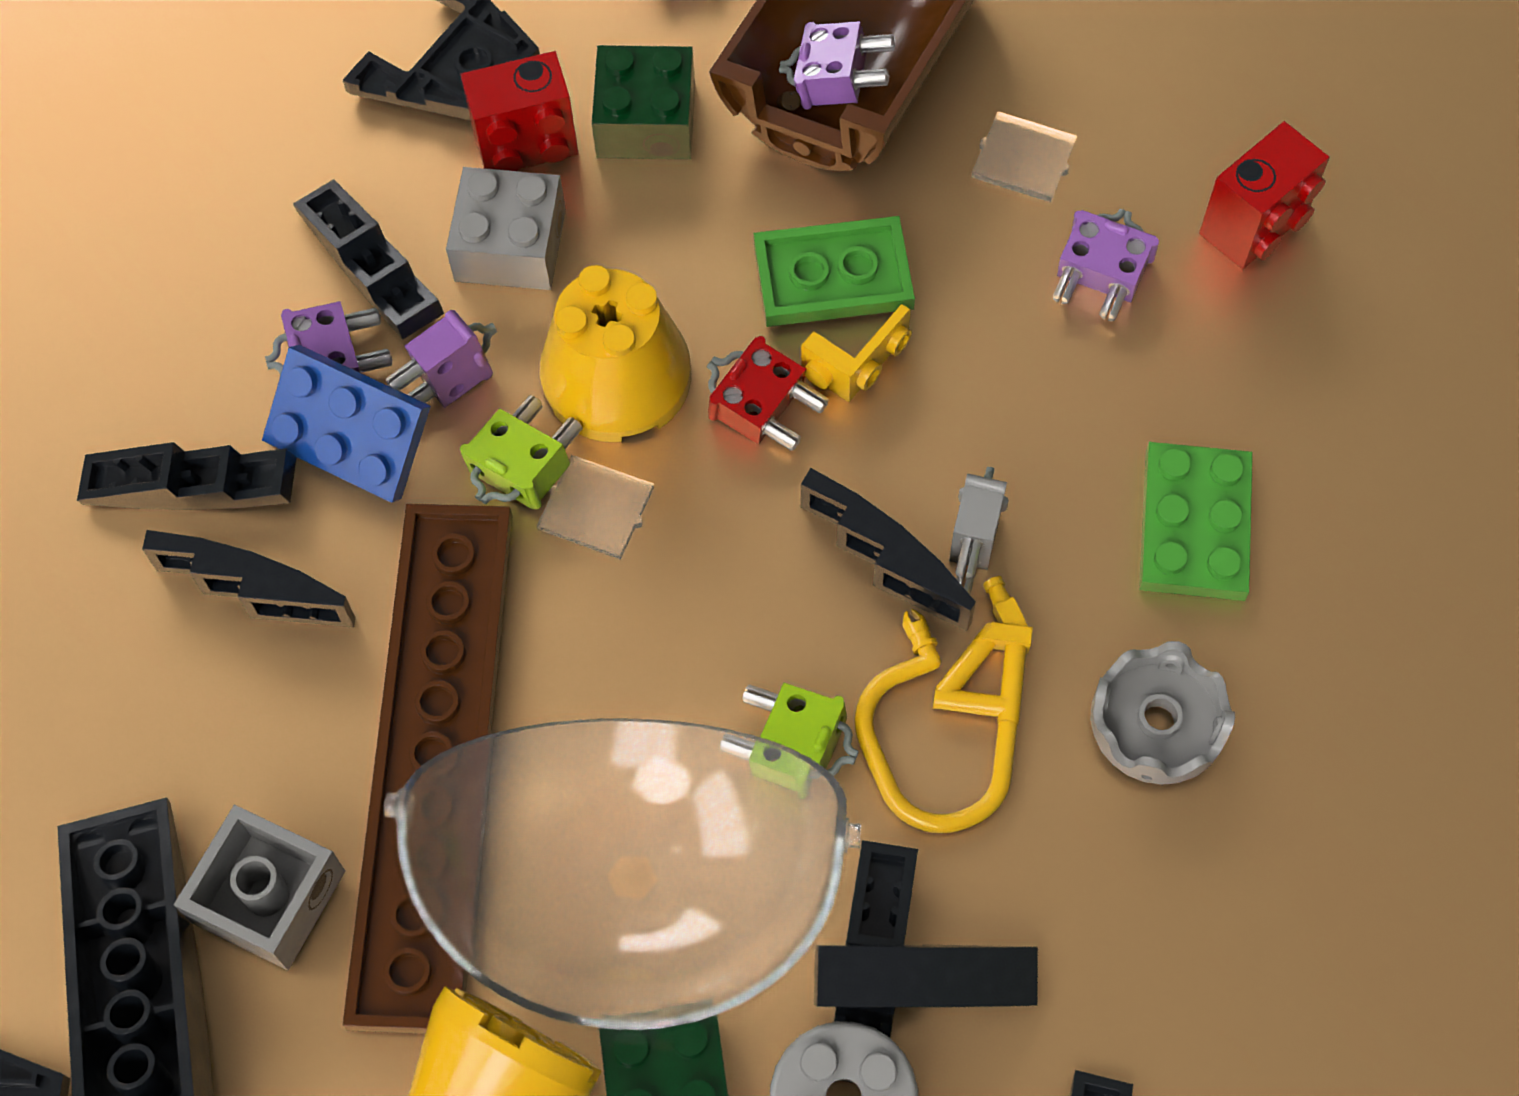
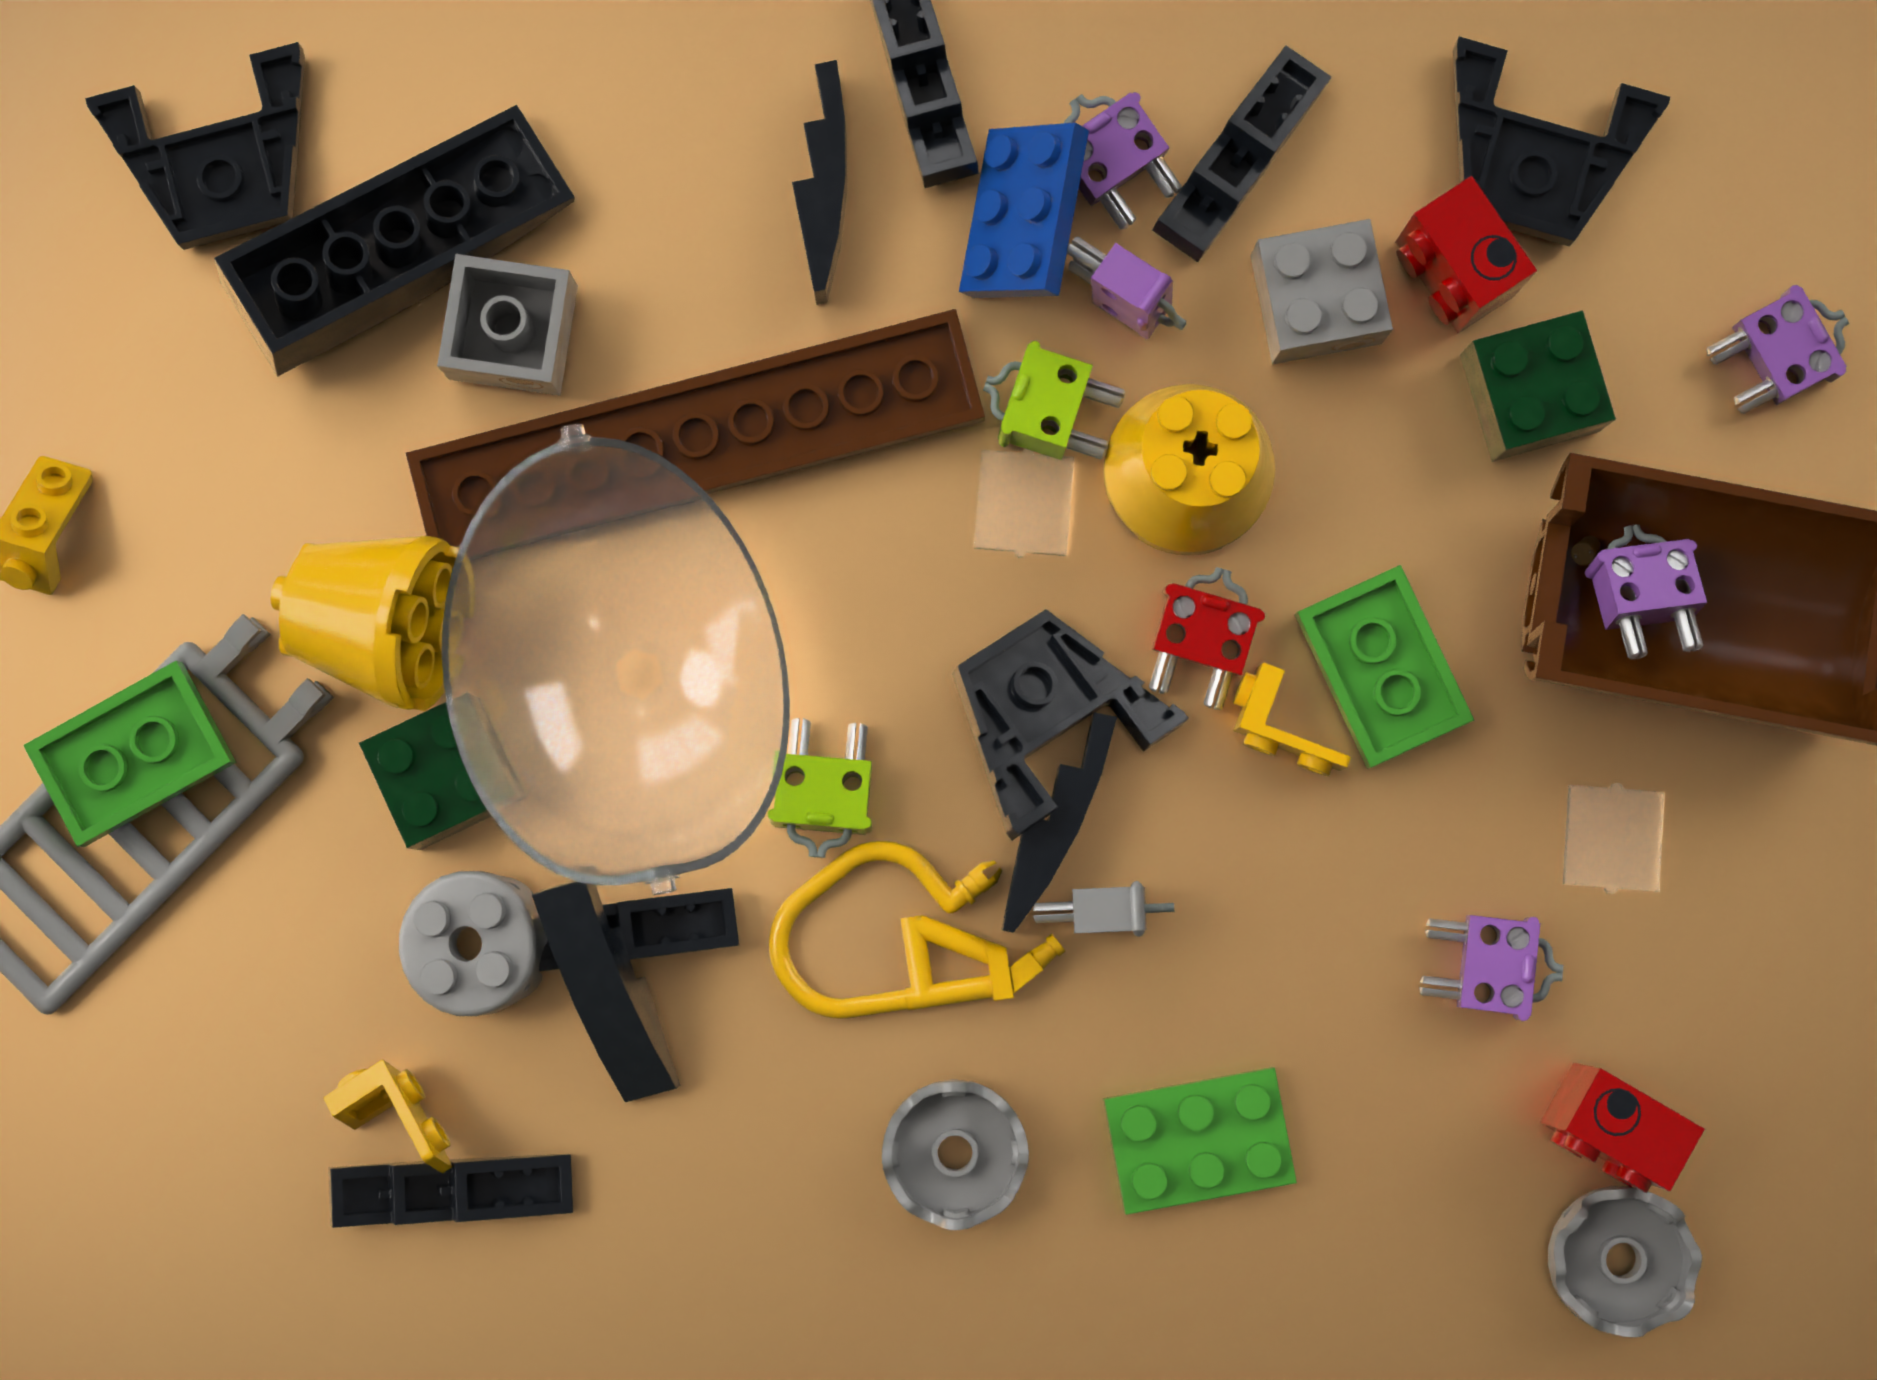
camera: 70 degrees right, 20 degrees up
none -> black wing [952,609,1189,841]
none -> light grey plate [1548,1186,1702,1337]

